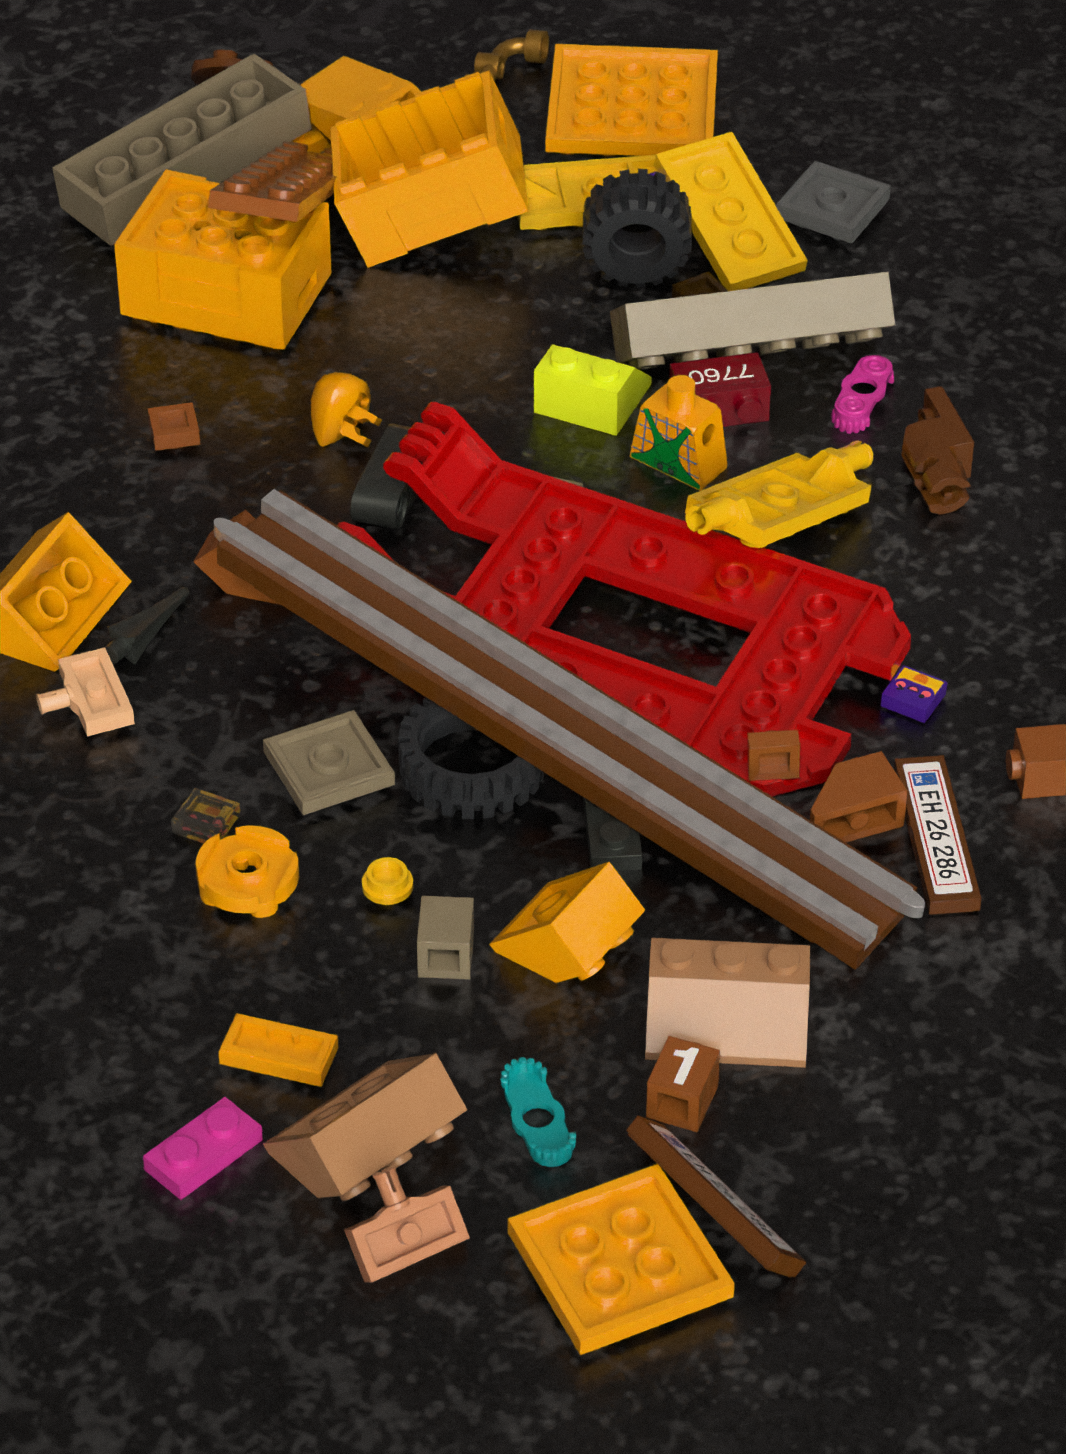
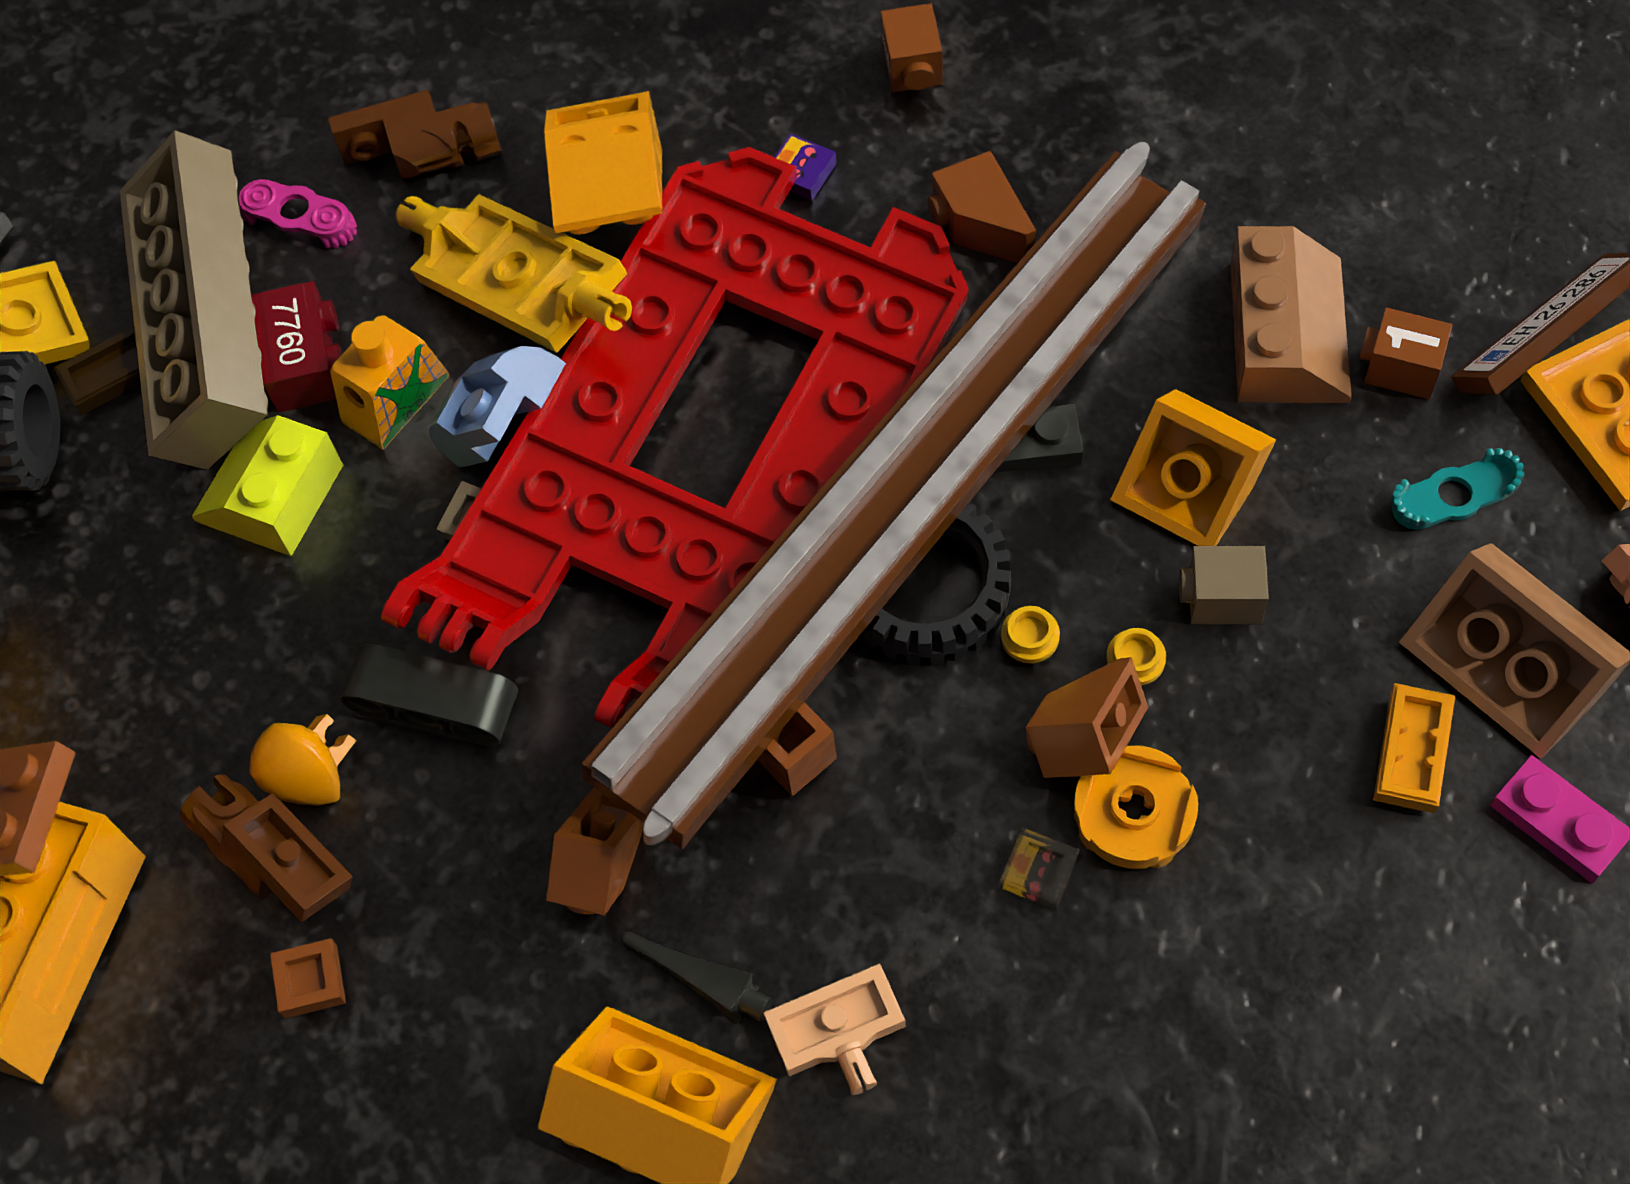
camera: 85 degrees left, 20 degrees up
dark tan plate [263,710,395,815] -> none
dark orange plate [747,730,800,781] -> none
tile [894,755,981,915] -> none
none -> reddish brown plate [179,775,353,922]
none -> medium blue brick [429,346,566,468]
none -> light orange slope [544,91,662,234]
none -> dark orange brick [757,702,837,796]
none -> yellow plate [1001,606,1060,663]
none -> dark orange slope [1026,657,1148,778]

